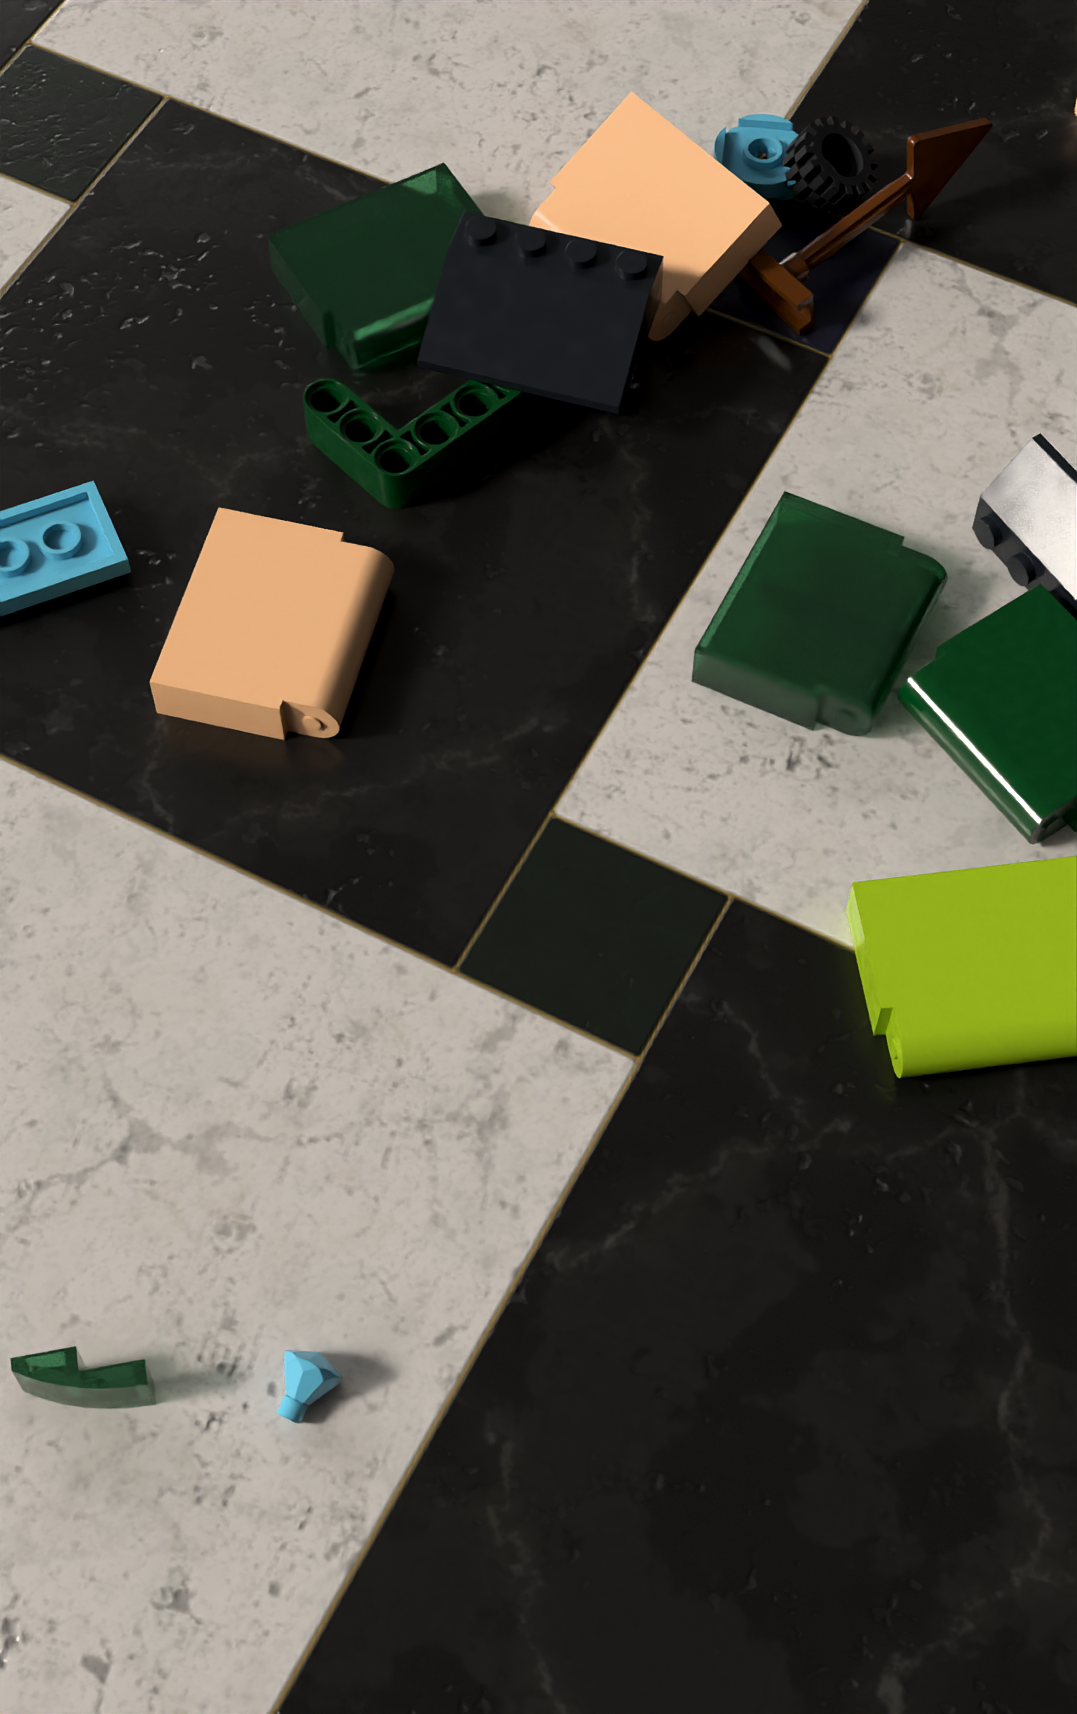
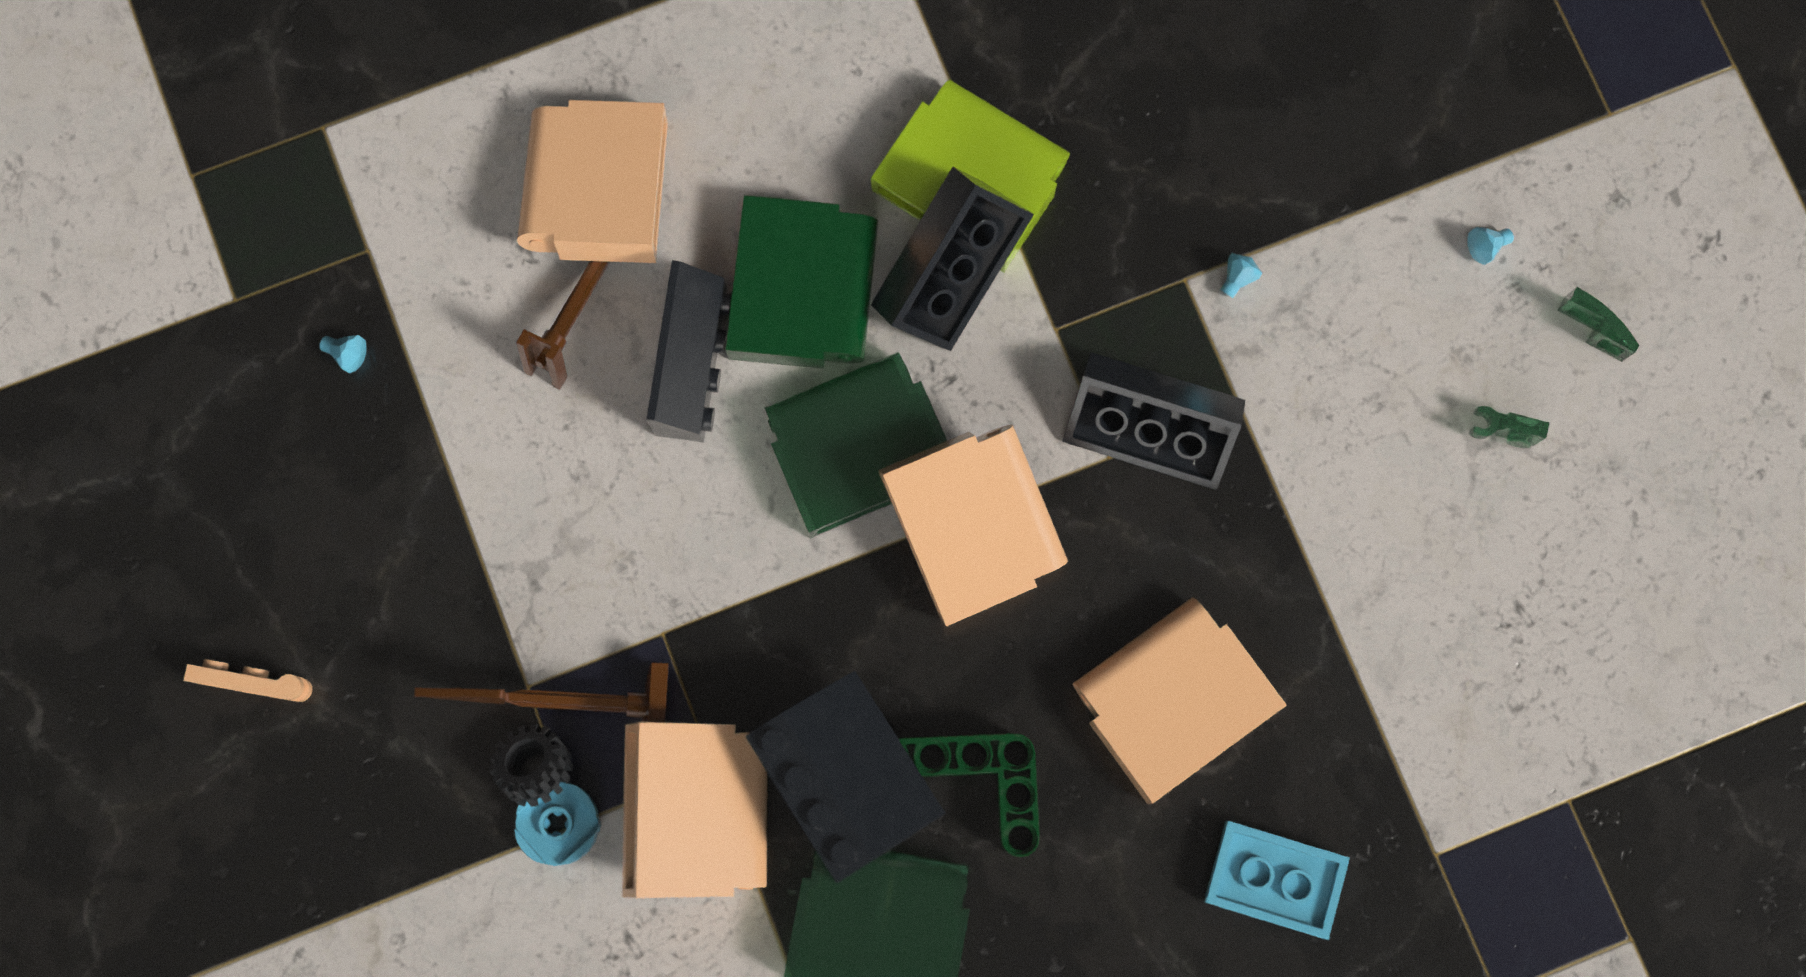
camera: 140 degrees left, 20 degrees up
none -> black slope [871,166,1034,351]
none -> light nougat piece [878,425,1068,626]
none -> black slope [1062,352,1246,490]
none -> medium azure rock [1220,253,1263,298]
none -> clear green plate [1469,406,1550,448]

